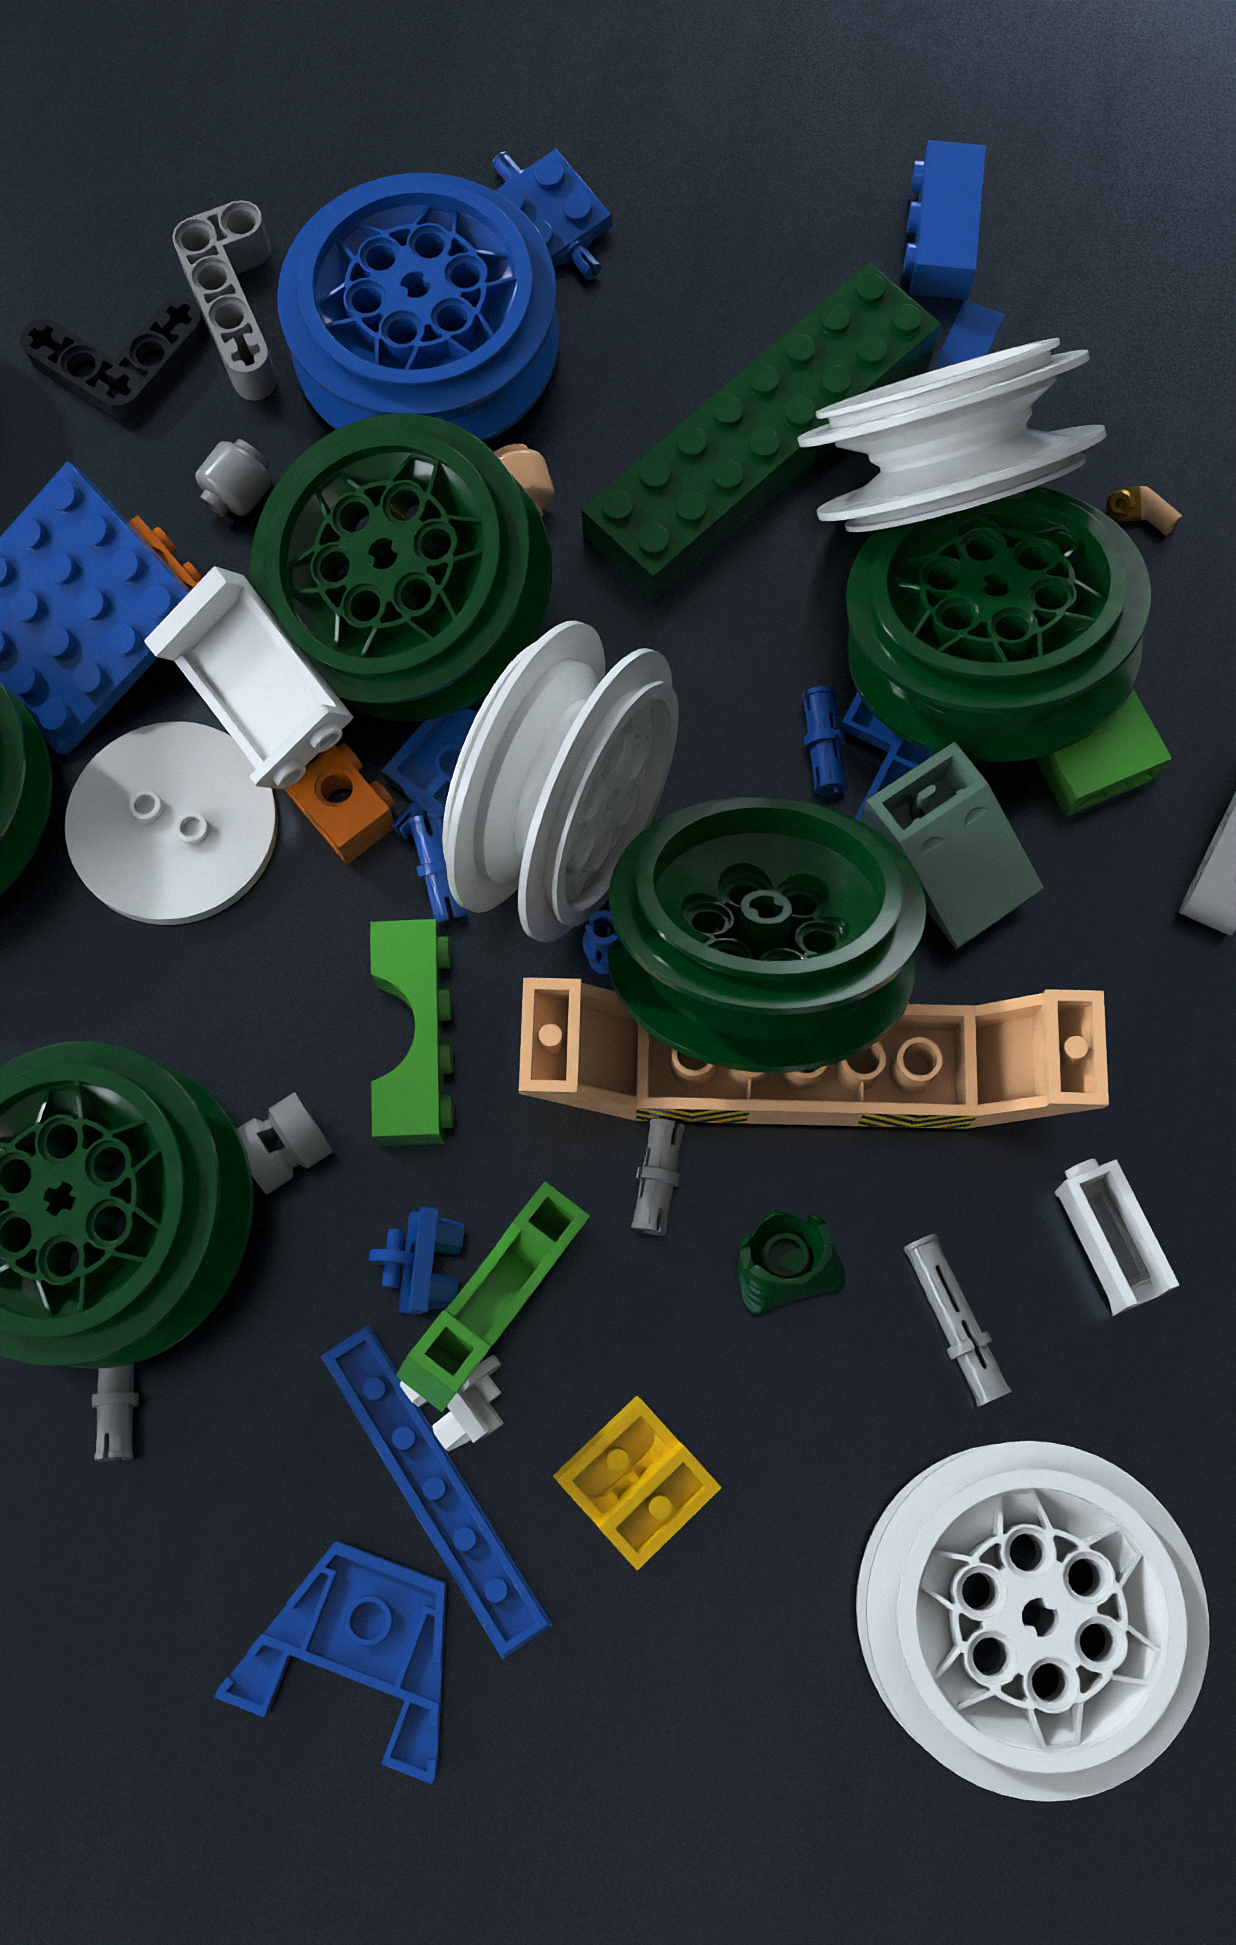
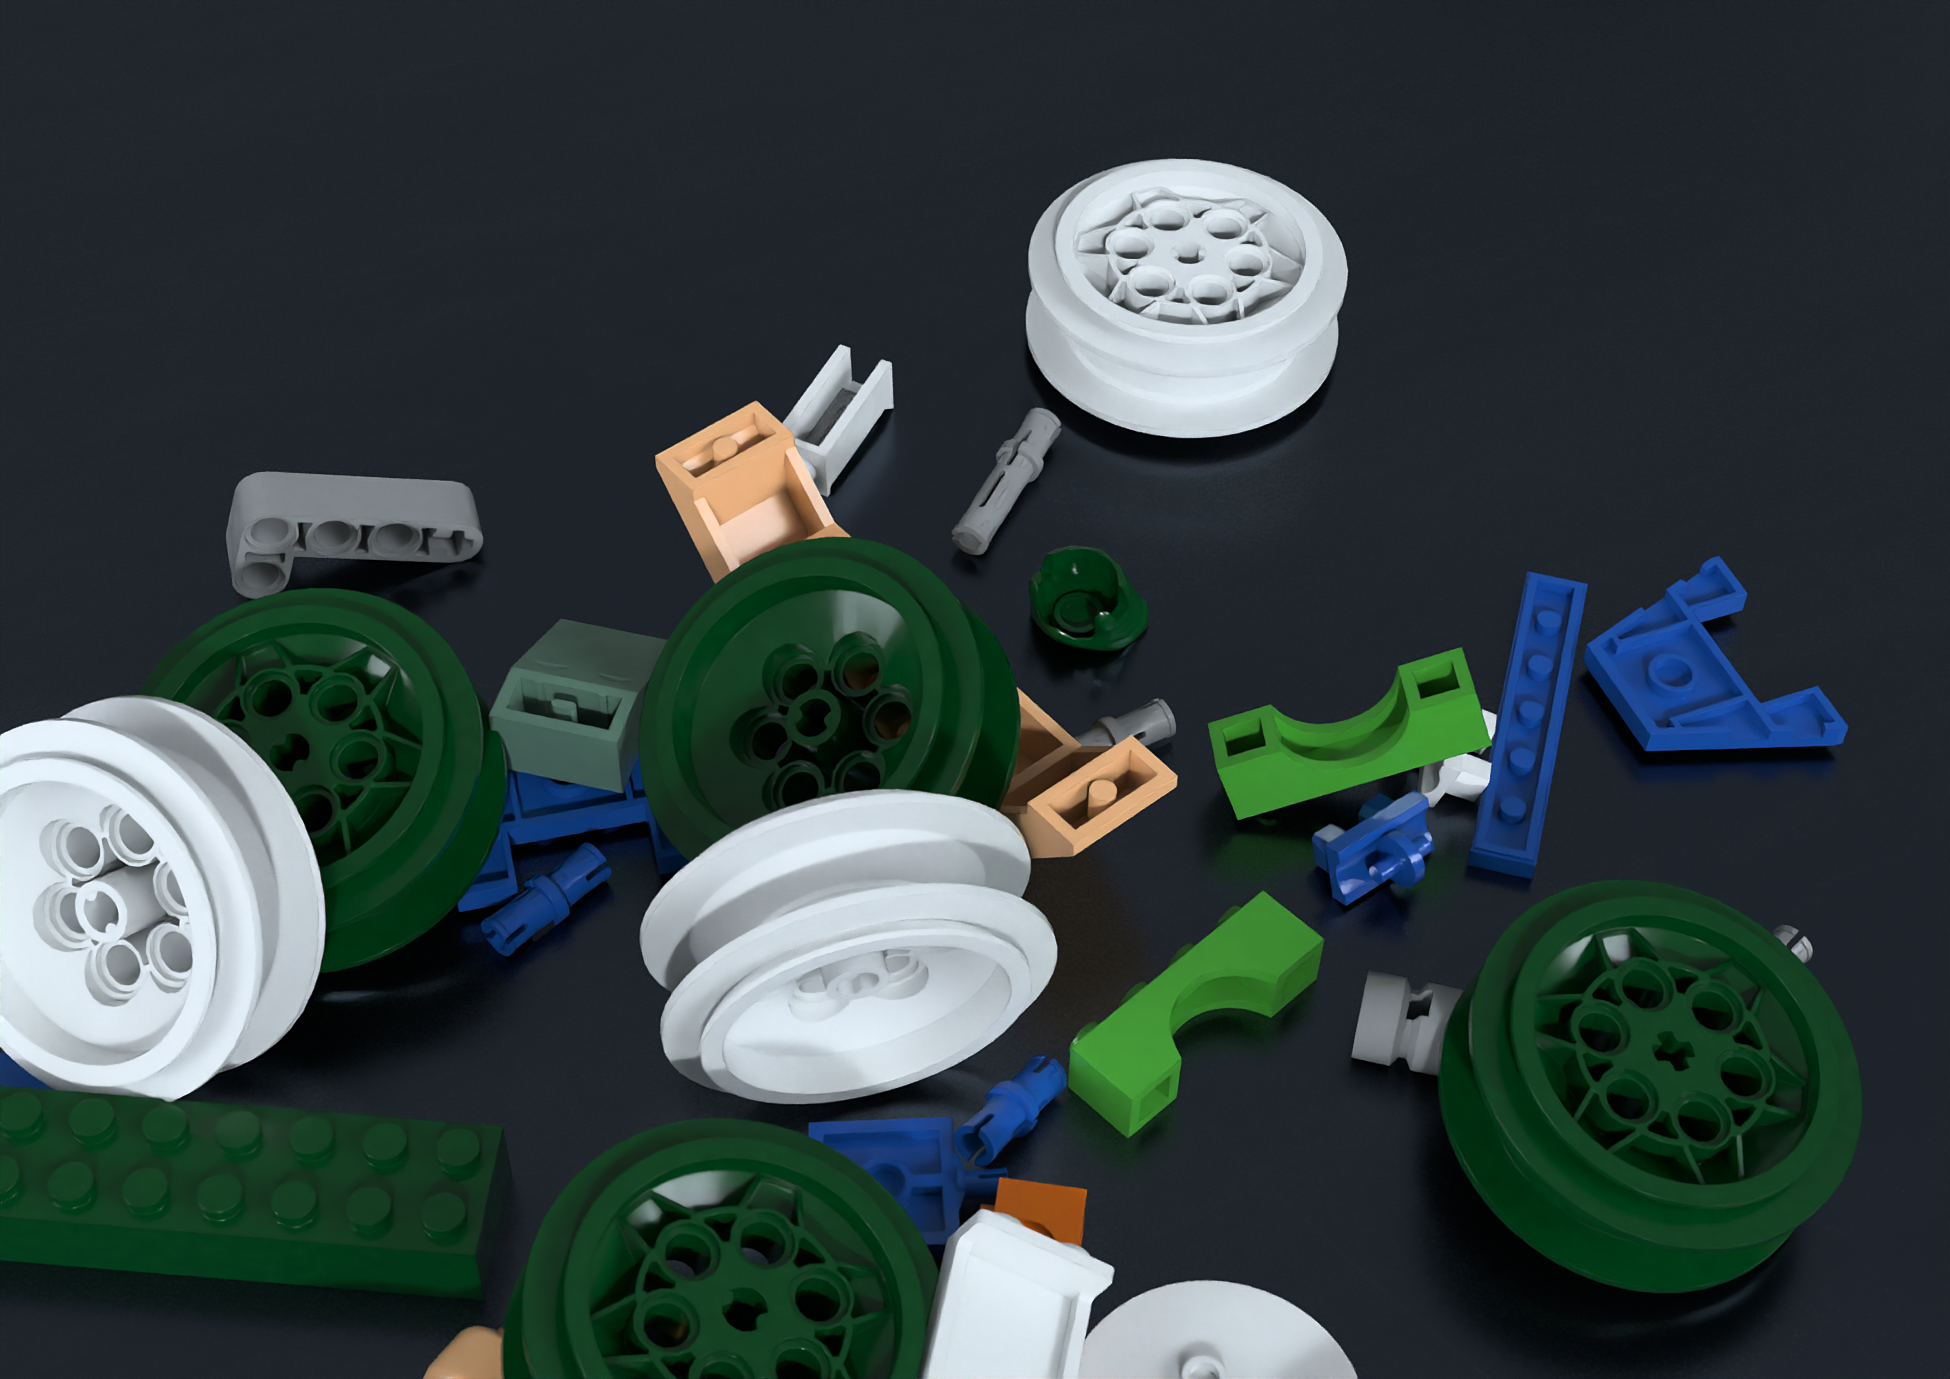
camera: 135 degrees left, 25 degrees down
yellow slope [553,1396,722,1571] -> none

